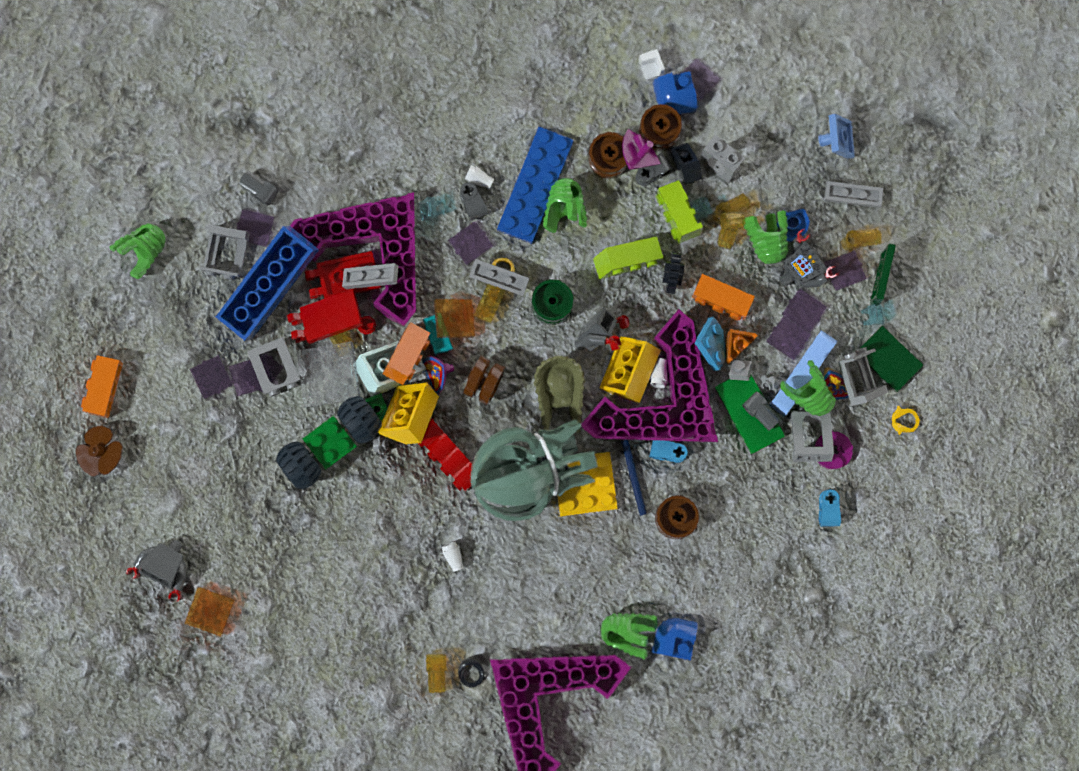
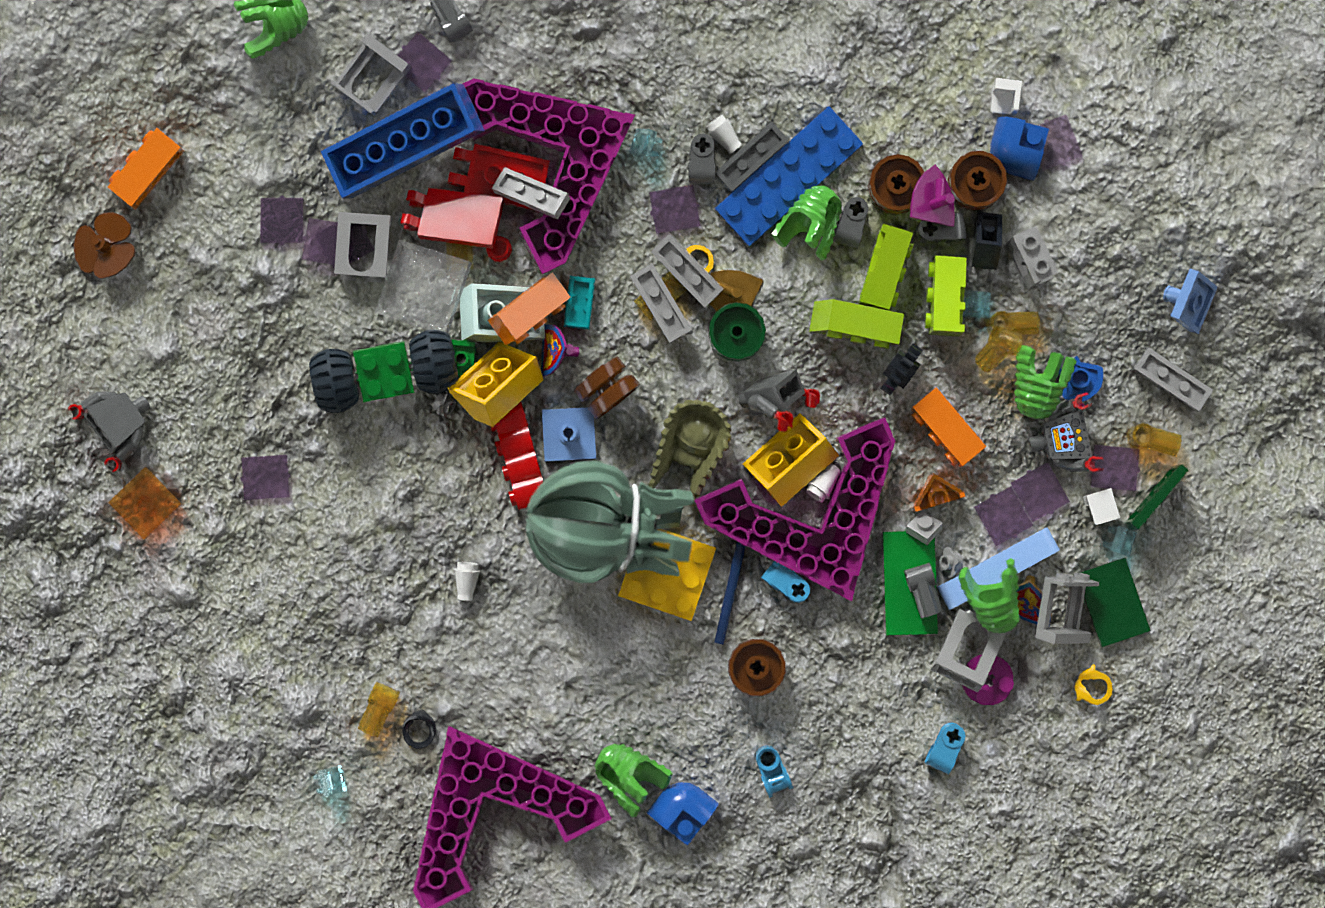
camera: 25 degrees right, 5 degrees up
clear orange plate [434,299,475,338] -> none
dark azure plate [695,317,726,371] -> none
none -> clear purple piece [240,455,291,500]
none -> clear light blue tile [313,765,347,796]
none -> medium blue tile [542,407,596,462]
none -> light grey plate [630,263,692,343]
none -> pearl gold shield [709,270,763,311]
none -> dark grey plate [715,122,789,193]
none -> dark azure piece [755,745,793,798]
none -> dark grey piece [833,197,868,249]
none -> lime wedge [858,224,913,311]
none -> white panel [1083,488,1120,525]

